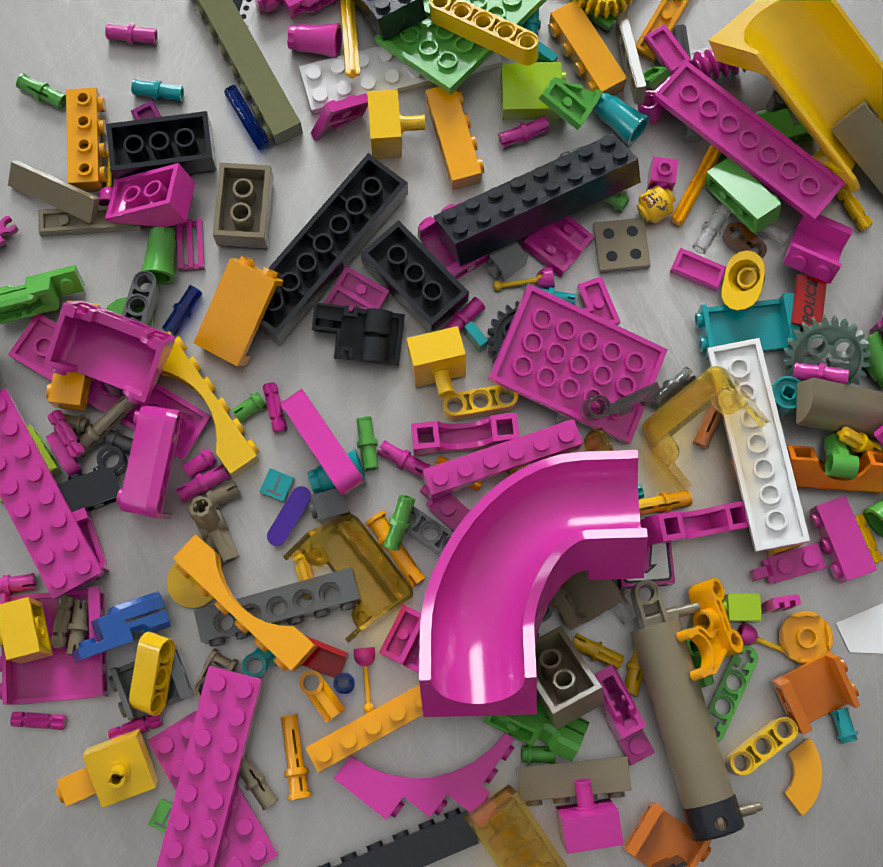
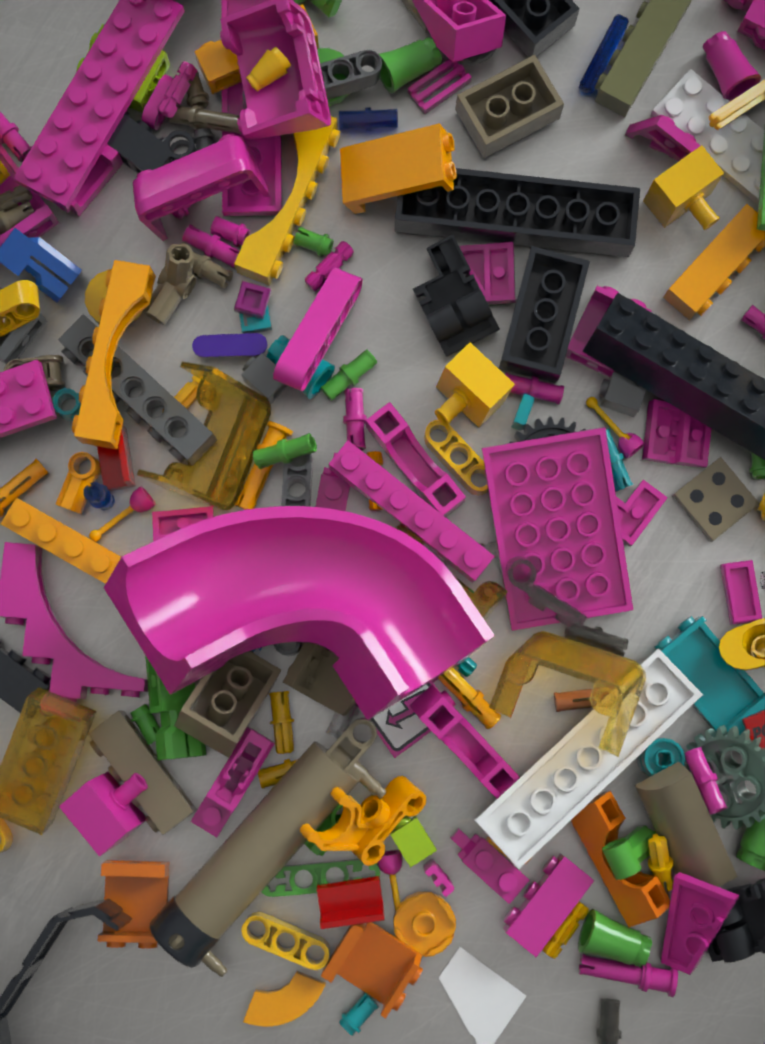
camera: 60 degrees right, 5 degrees up
none -> magenta tile [234,281,272,319]
none -> yellow cone [246,46,291,92]
none -> red panel [317,876,385,929]

